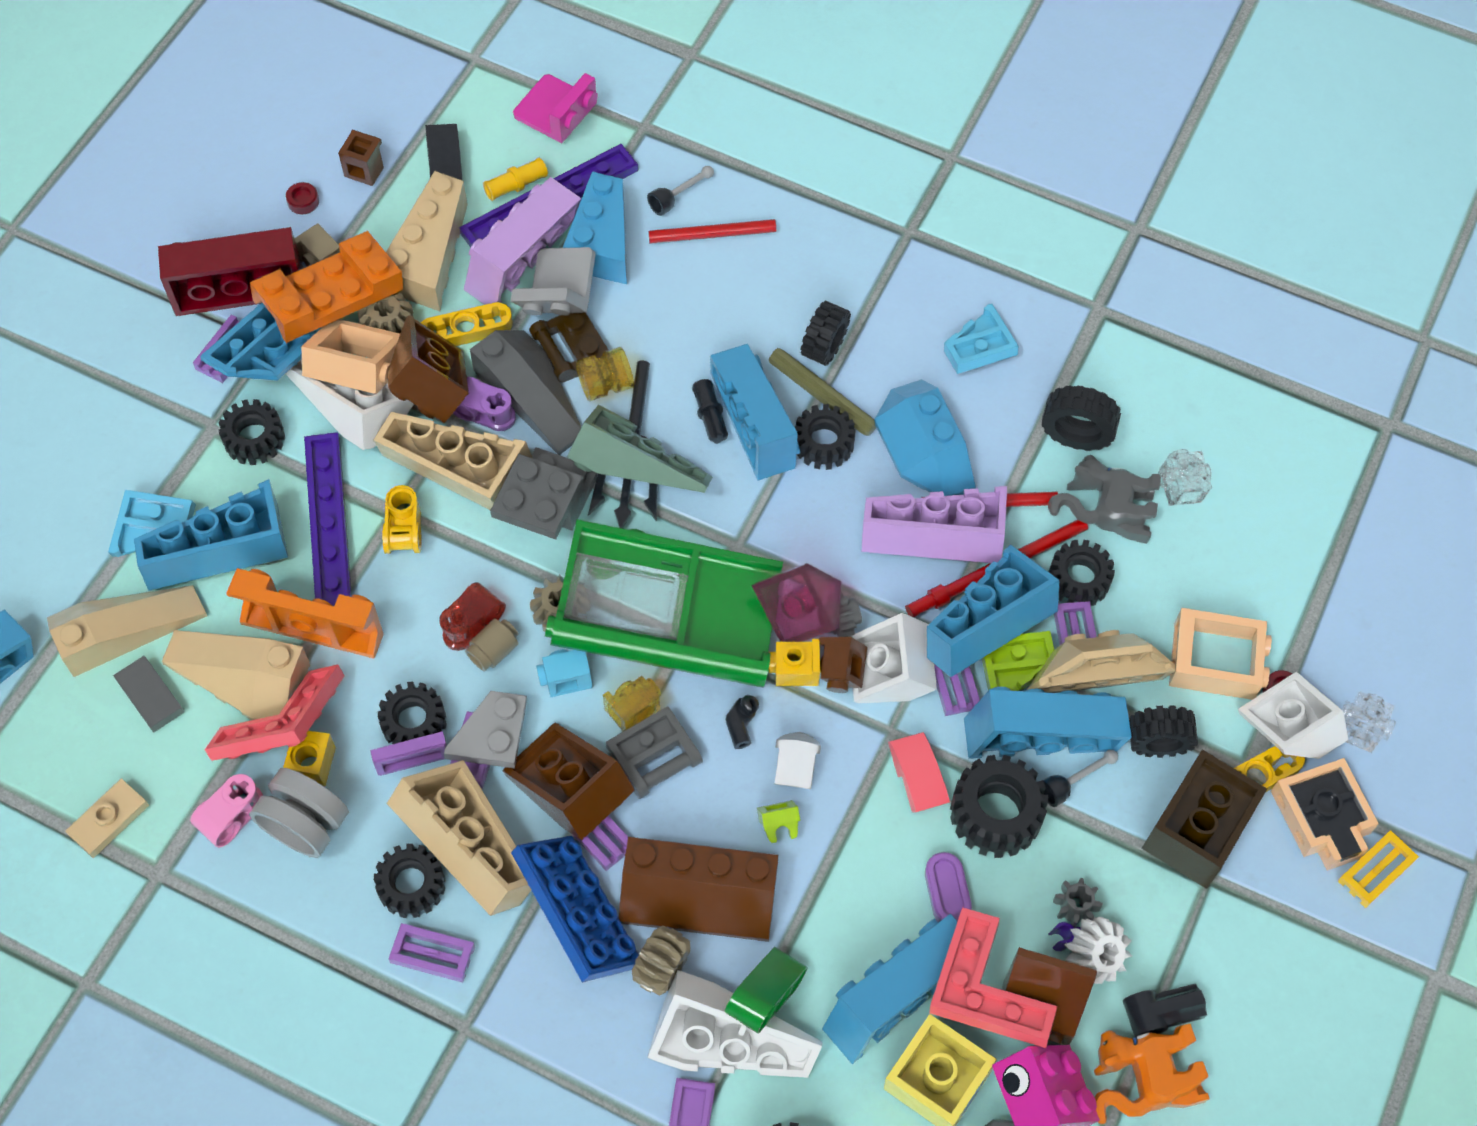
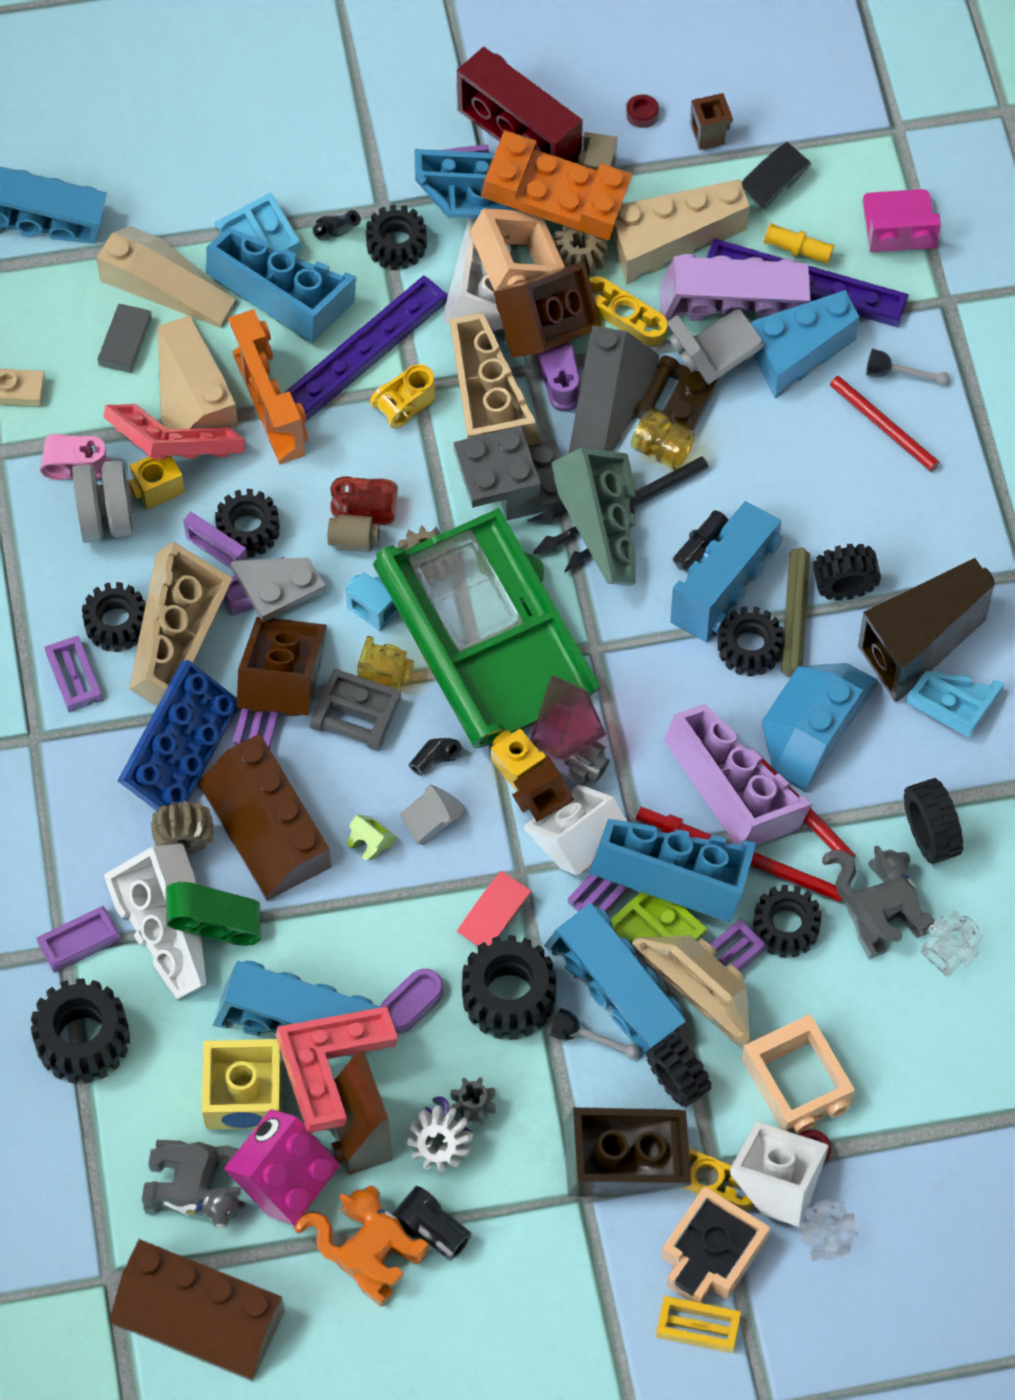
camera: 55 degrees right, 0 degrees up
none -> black arm [313,210,361,240]
none -> dark brown slope [858,558,995,702]

